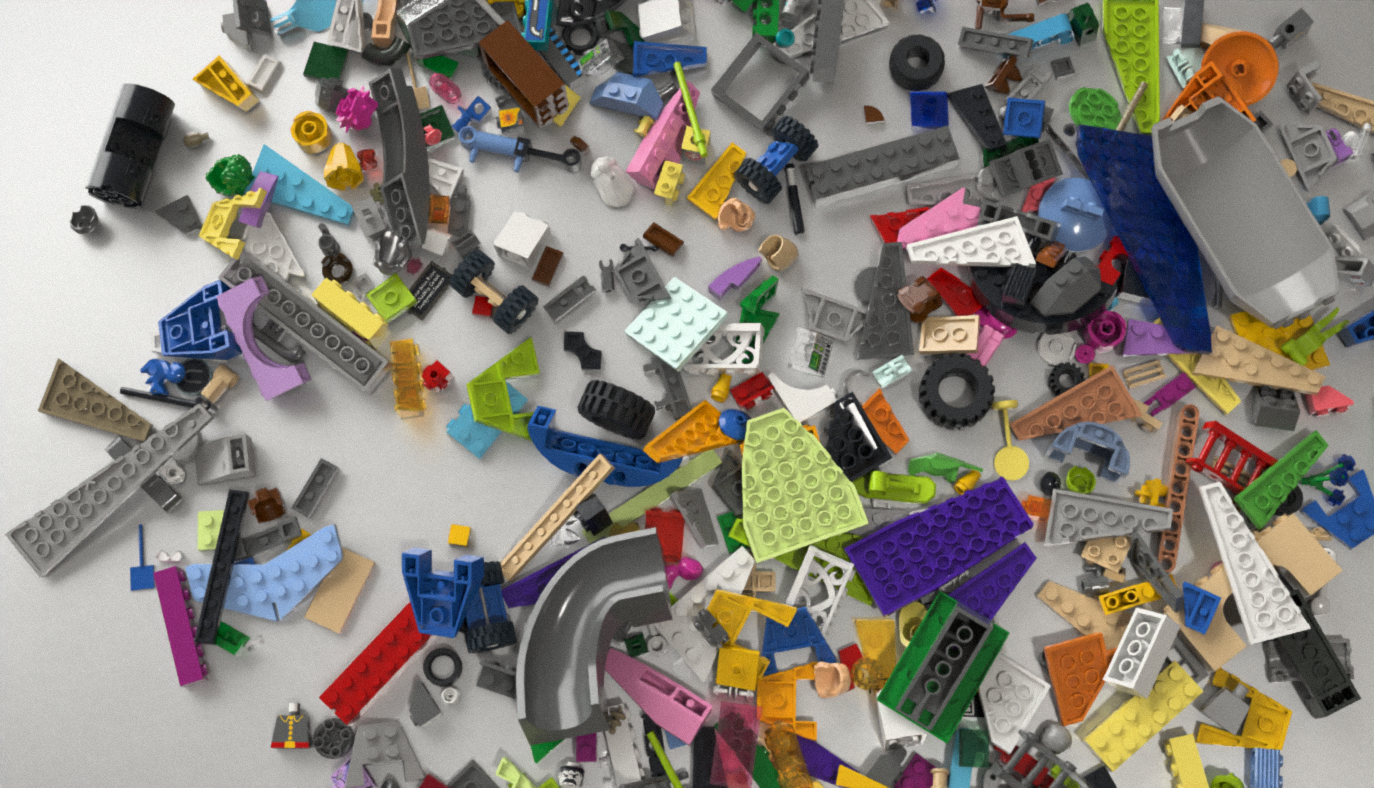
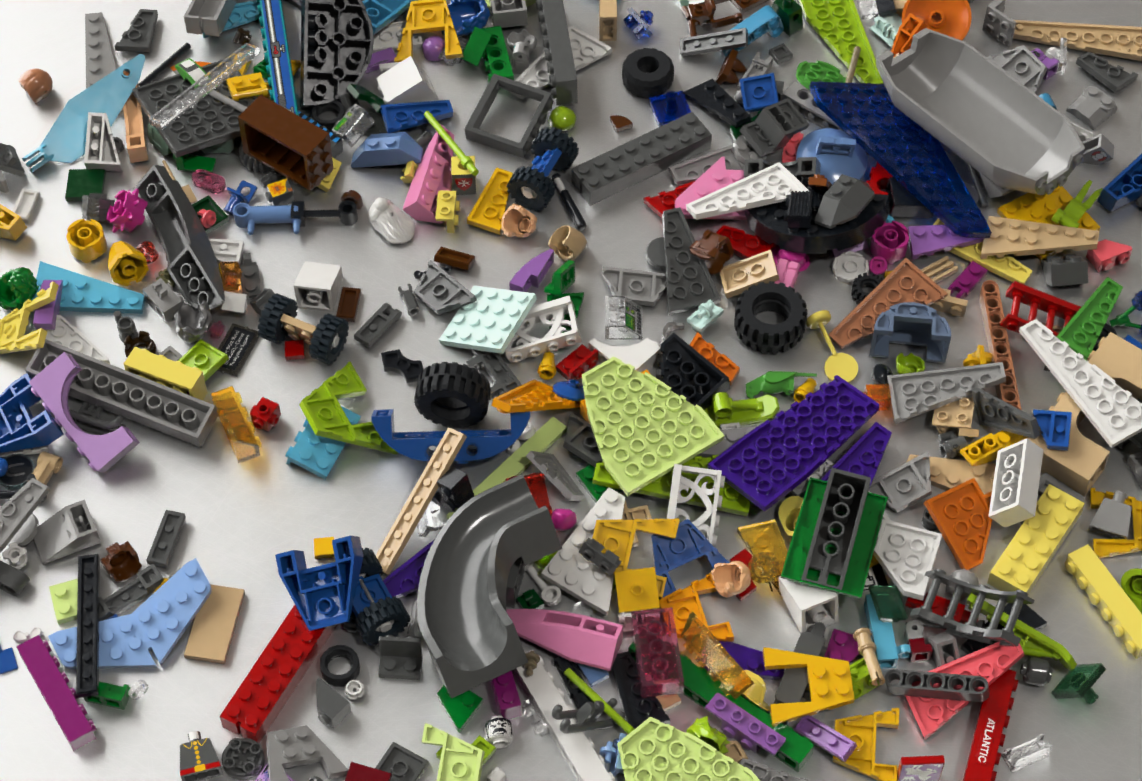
camera: 20 degrees left, 20 degrees down
pearl dark grey cylinder [362,36,411,66] -> none
teal tile [776,28,795,48] -> none
none -> lime hair [548,106,576,131]
none -> light grey wing [869,451,932,513]

